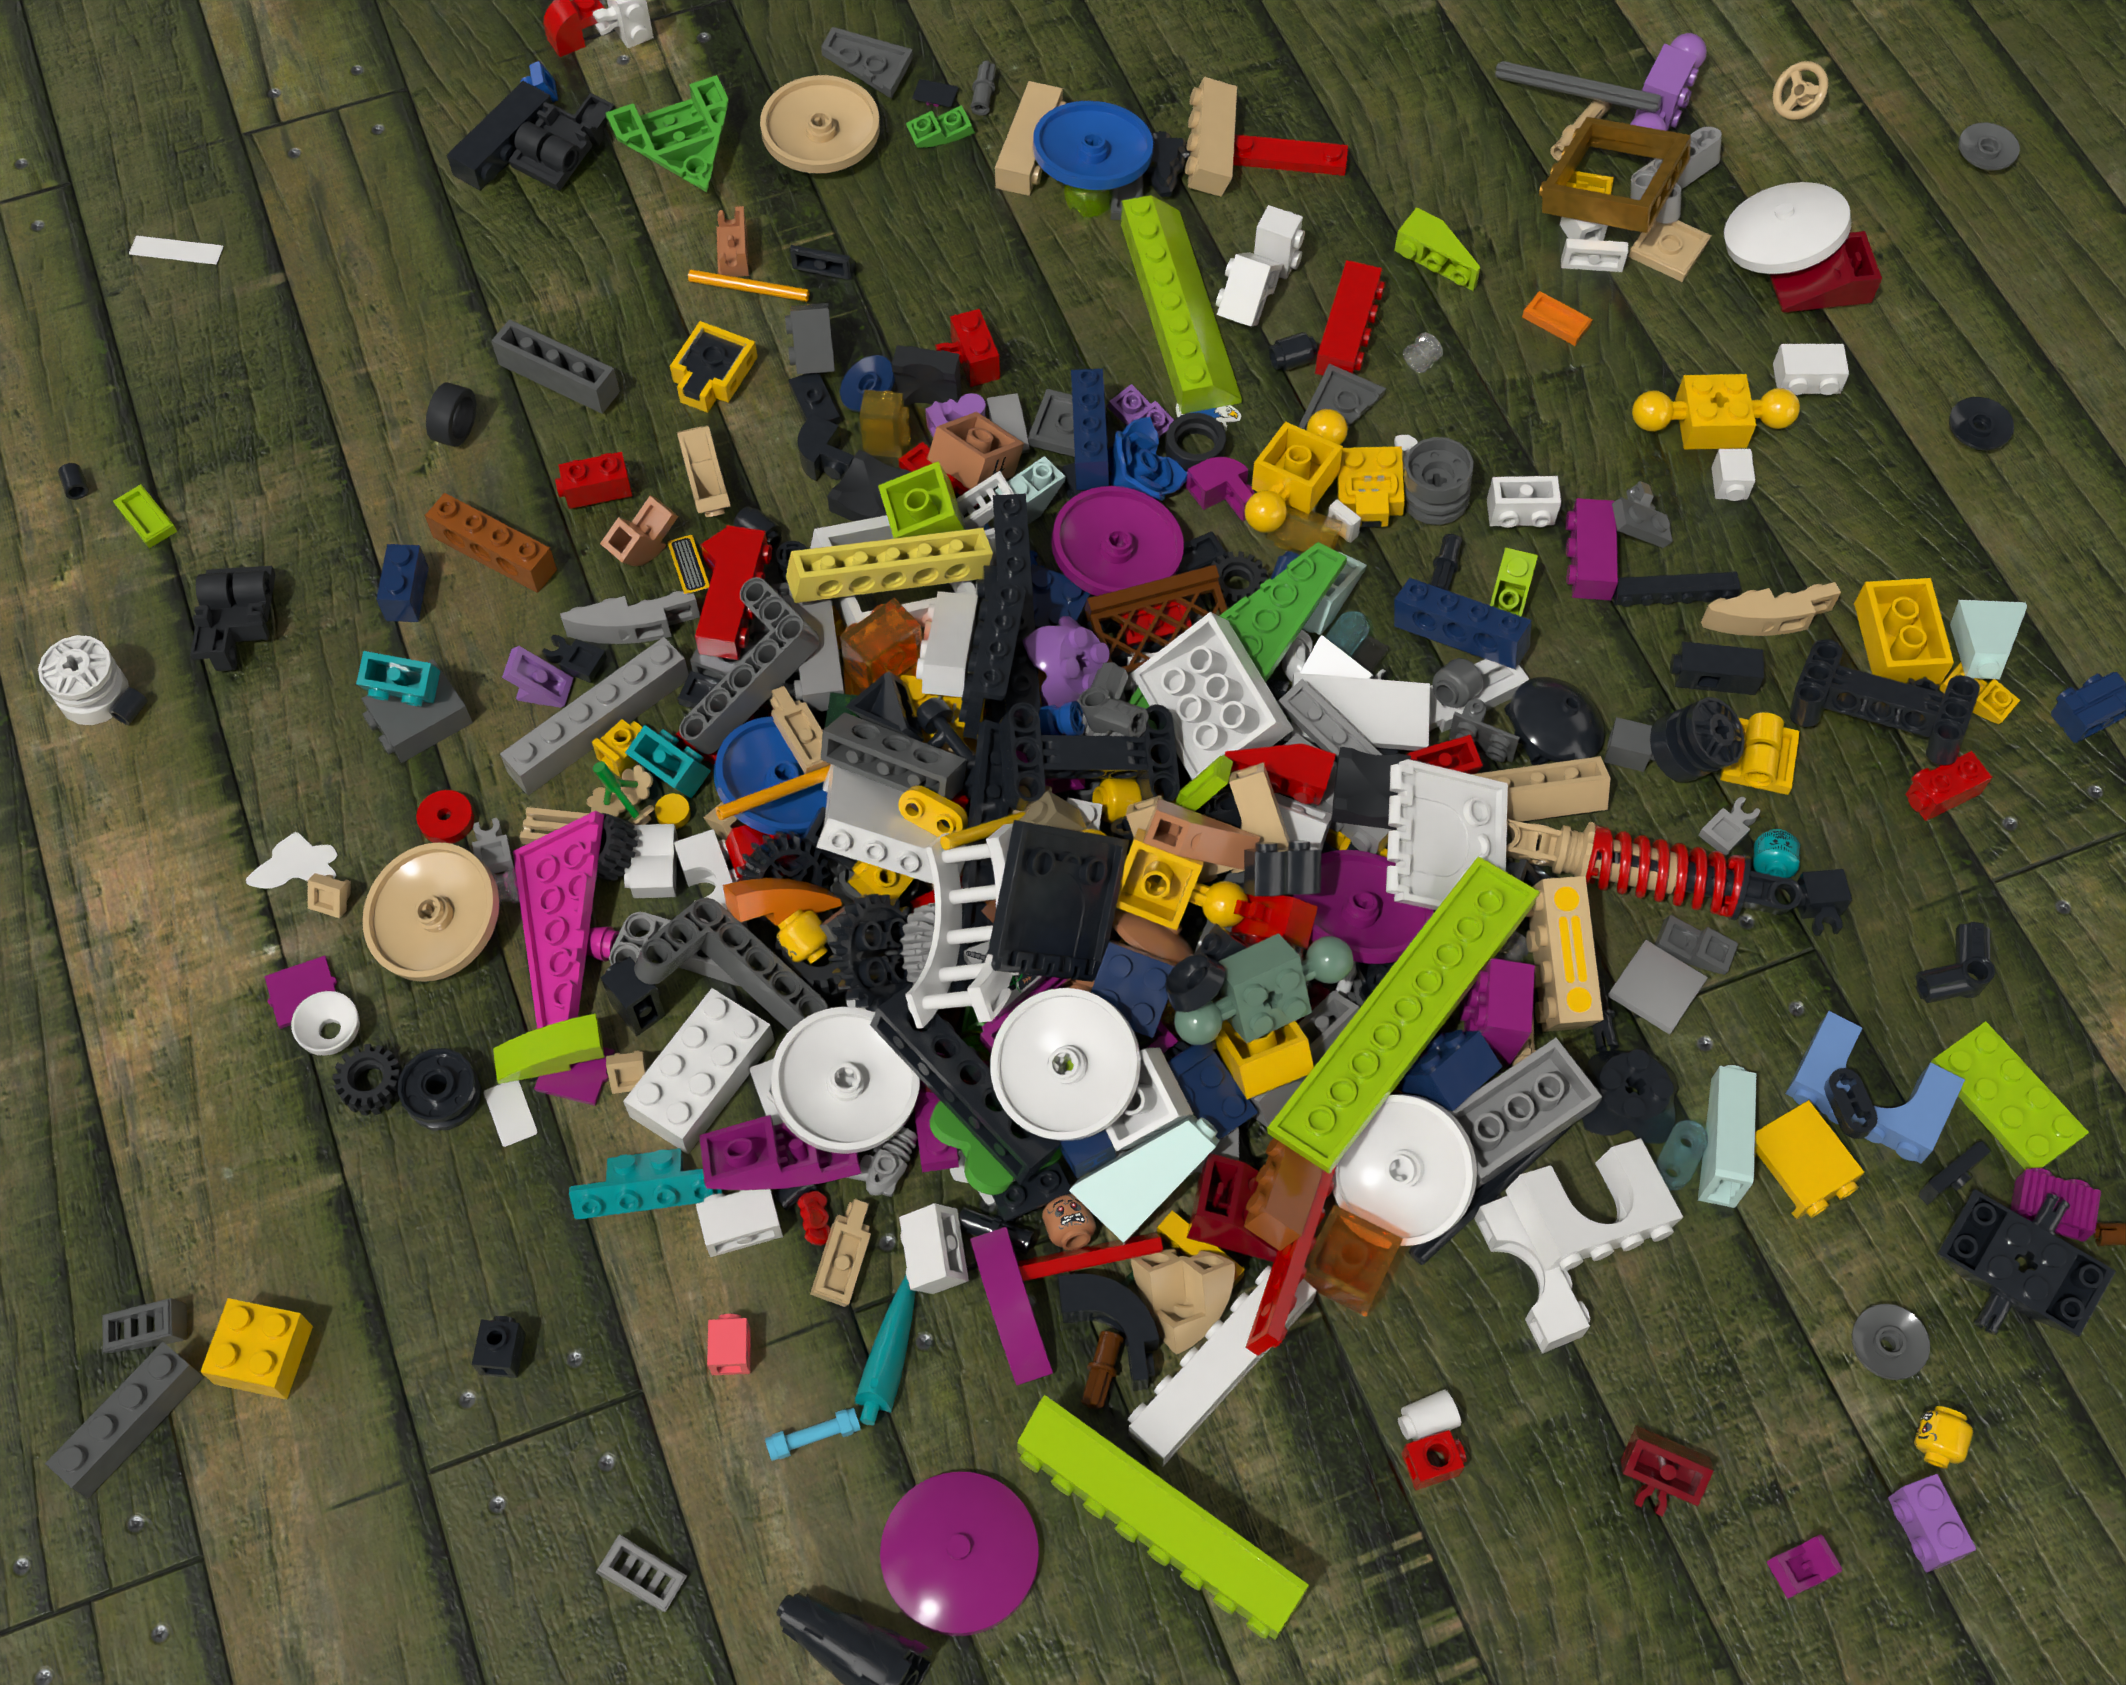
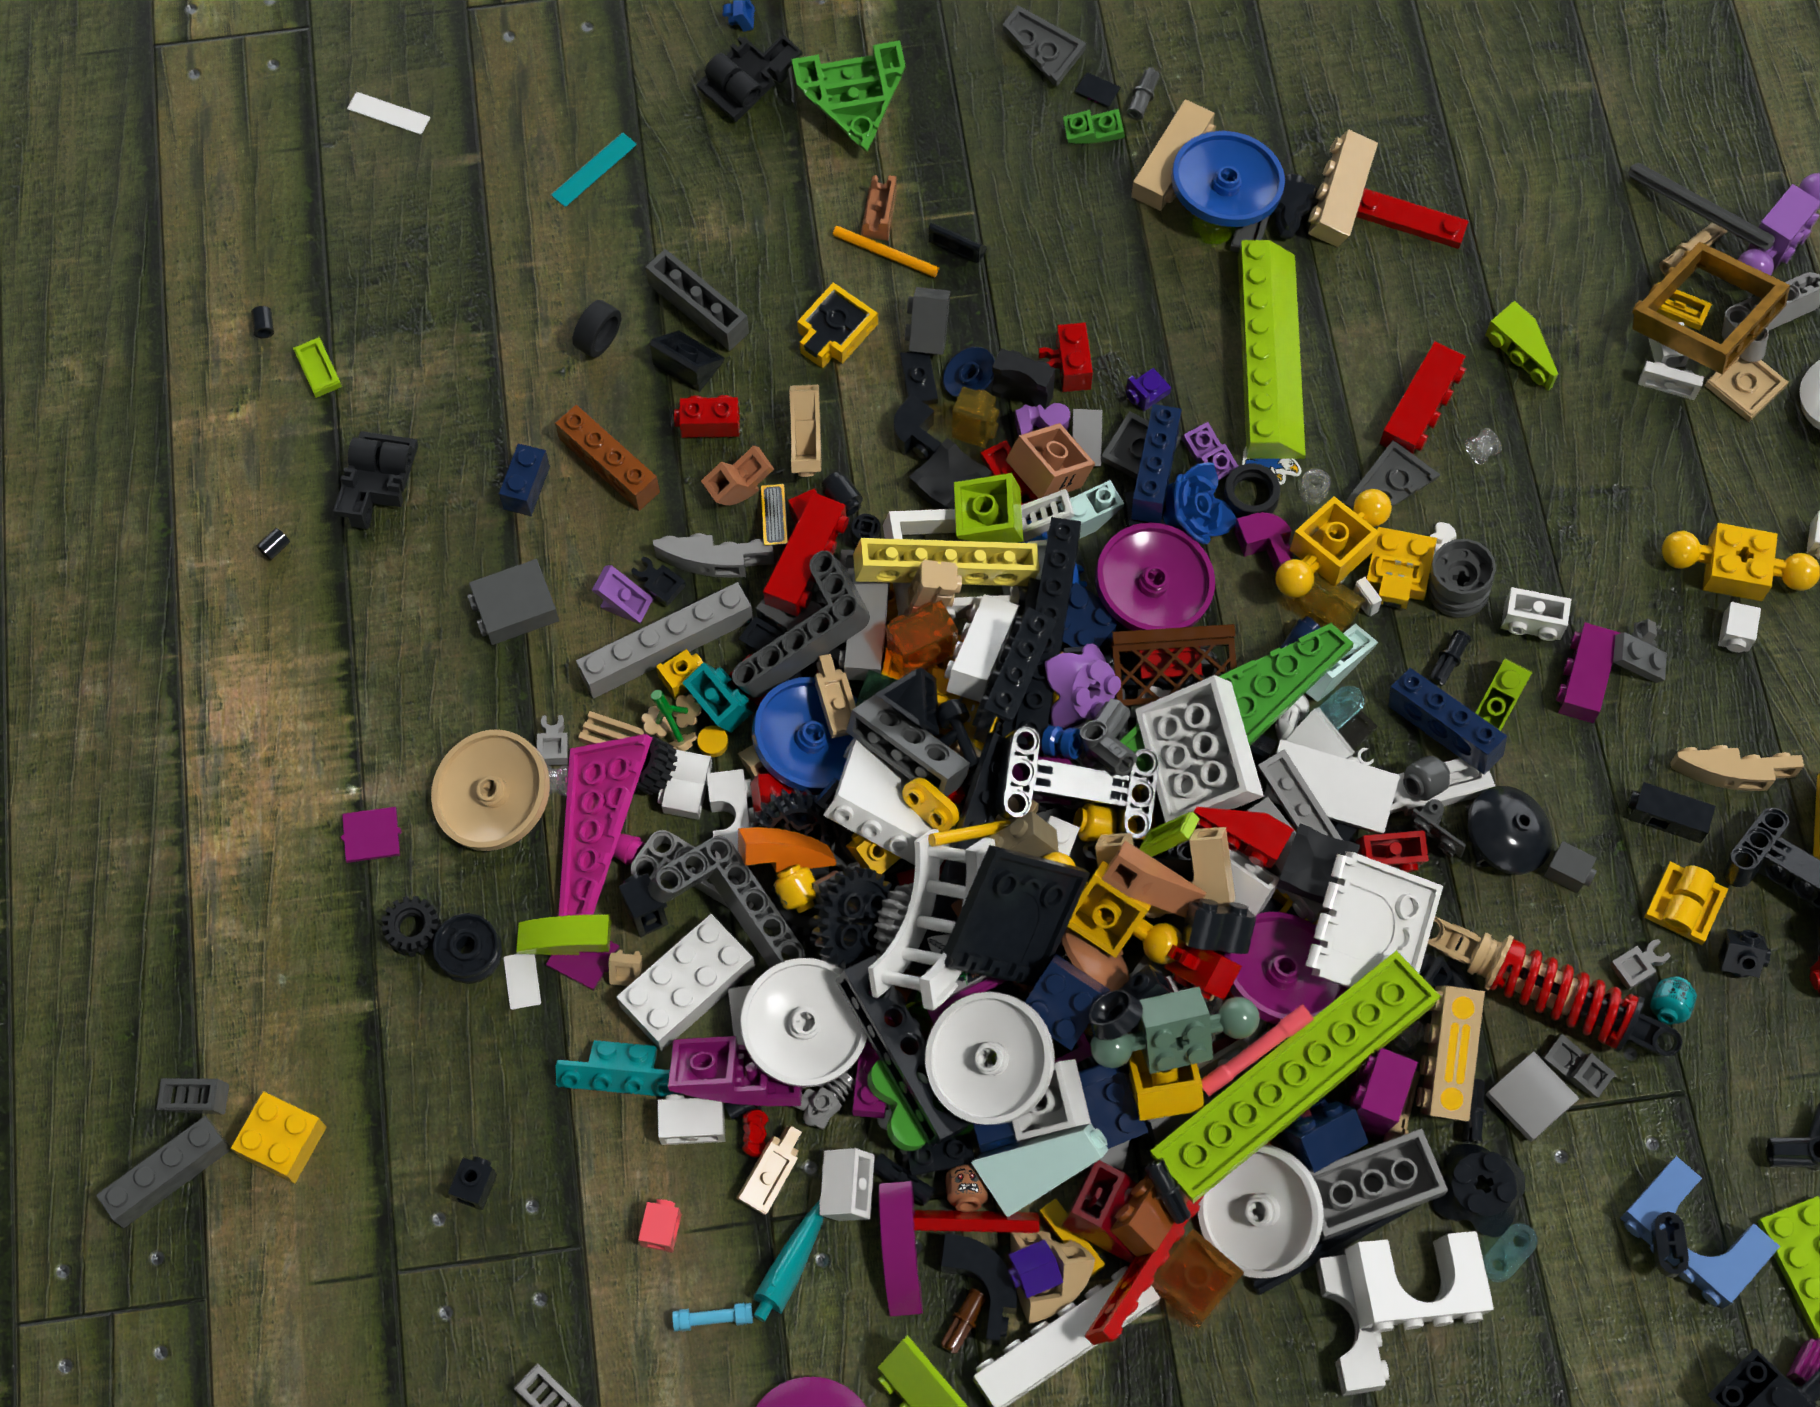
camera: 15 degrees right, 5 degrees up
white wheel [38,635,129,725] -> none
white sticker [246,832,337,888] -> none
white piece [291,991,360,1056] -> none
tan tile [308,873,351,918] -> none
teal brick [356,651,440,707] -> none
red piece [416,790,475,844] -> none
black brick [447,81,553,191] -> none
light orange piece [715,764,831,820] -> none
tan dish [760,75,880,173] -> none
black plate [1176,531,1227,575] -> none
black tyre [1209,551,1267,610] -> none
white brick [1216,252,1283,327] -> none
white brick [1254,205,1305,279] -> none
black brick [1269,332,1317,371] -> none
tan brick [1471,756,1610,822] -> none
orange tile [1522,291,1593,346] -> none
black piece [1613,572,1741,607] -> none
black wheel [1650,697,1745,783] -> none
light aqua slope [1698,1065,1756,1208] -> none
yellow panel [1754,1100,1865,1219] -> none
black brick [1796,869,1852,936] -> none
black plate [1918,1141,1991,1206] -> none
none -> teal sticker [551,133,637,207]
none -> black slope [650,330,725,392]
none -> tan brick [908,560,962,617]
none -> dark purple brick [1008,1239,1063,1298]
none -> dark purple bracket [1126,368,1171,411]
none -> black axle [1144,1158,1191,1224]
none -> coral piece [1201,1004,1314,1097]
none -> clear wheel [1299,468,1331,505]
none -> black brick [1718,929,1771,978]

